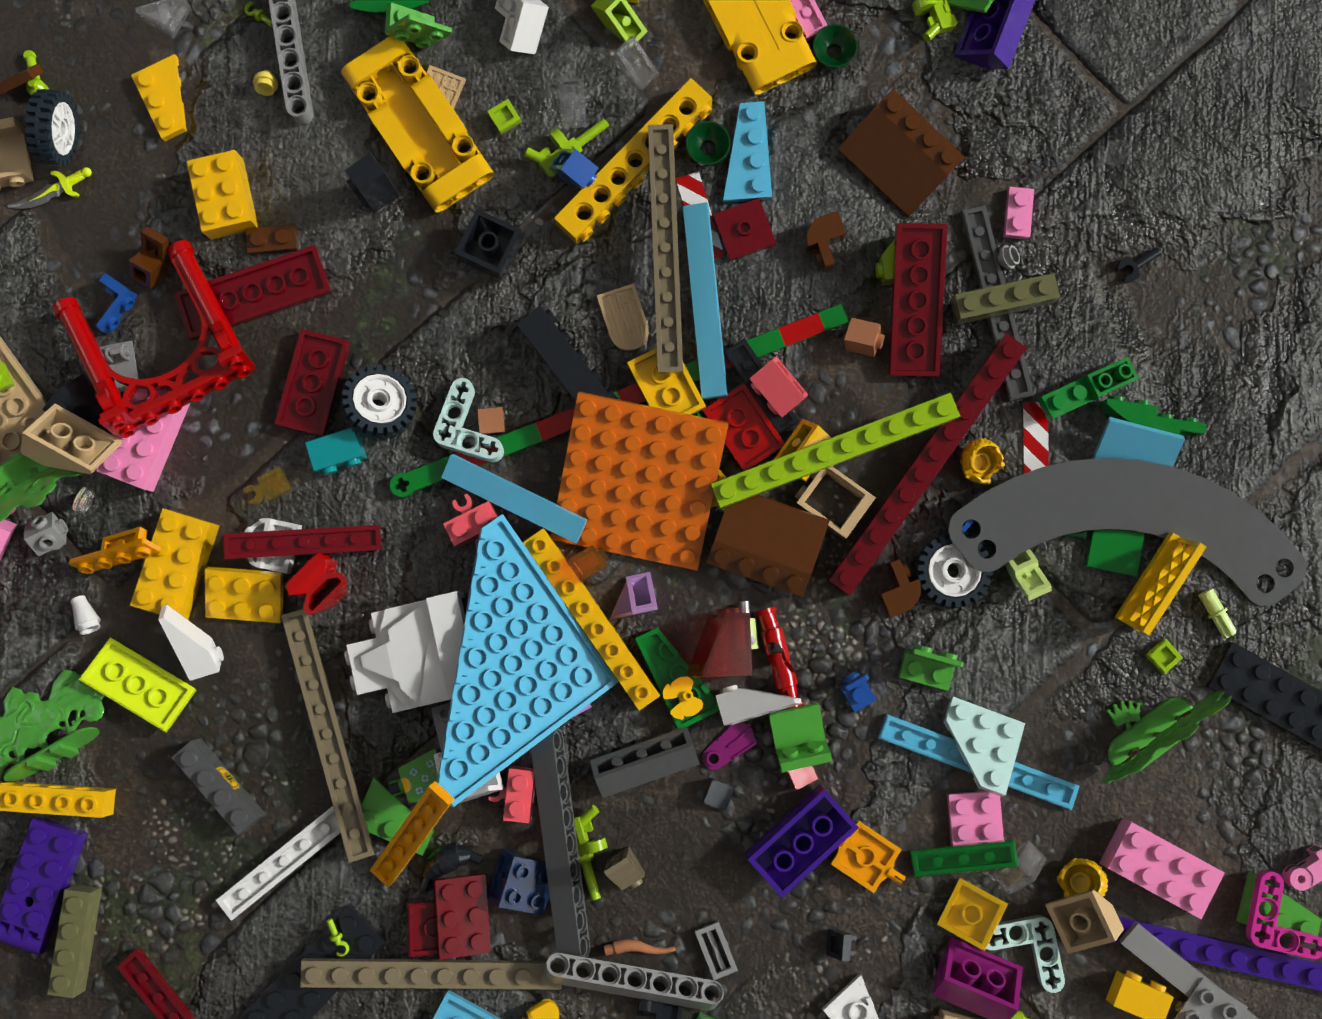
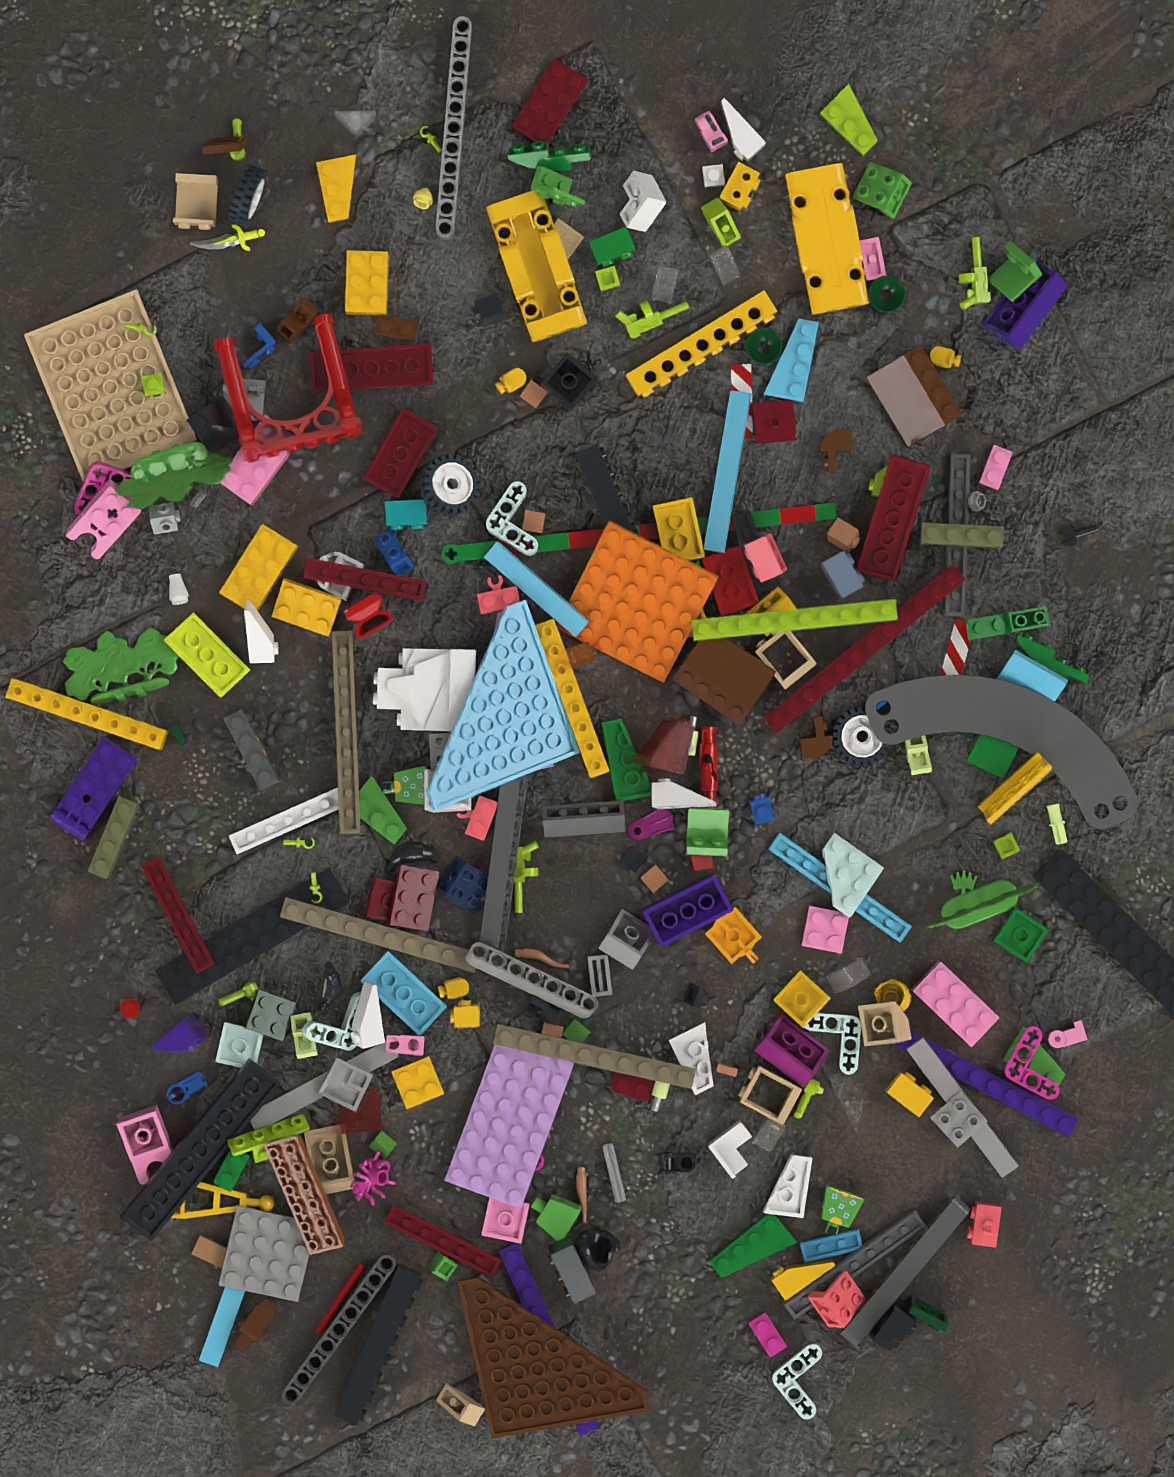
camera: 10 degrees right, 5 degrees up
tan slope [20,404,122,474] -> none
light orange bracket [69,527,161,574] -> none
clear yellow plate [243,467,293,505] -> none
light orange plate [370,781,455,887] -> none
blue brick [549,149,599,189] -> none
tan window [597,283,649,351] -> none
dark tan slope [604,846,645,890] -> none
lavender slope [609,572,658,620] -> none
dark tan plate [648,124,683,374] -> none
yellow piece [662,677,703,720] -> none
bright green bracket [898,645,964,691] -> none
green tile [910,839,1019,877] -> none
yellow hair [960,438,1005,485] -> none
none -> dark green tile [171,723,187,745]
none -> lime hand [283,837,315,849]
none -> blue bracket [374,528,415,576]
none -> yellow arm [495,368,526,394]
none -> nougat tile [520,380,548,408]
none -> green brick [589,227,636,268]
none -> light grey slope [598,909,654,970]
none -> nougat tile [640,864,668,893]
none -> sand blue brick [820,551,864,600]
none -> yellow arm [930,346,962,369]
none -> green tile [993,907,1049,963]

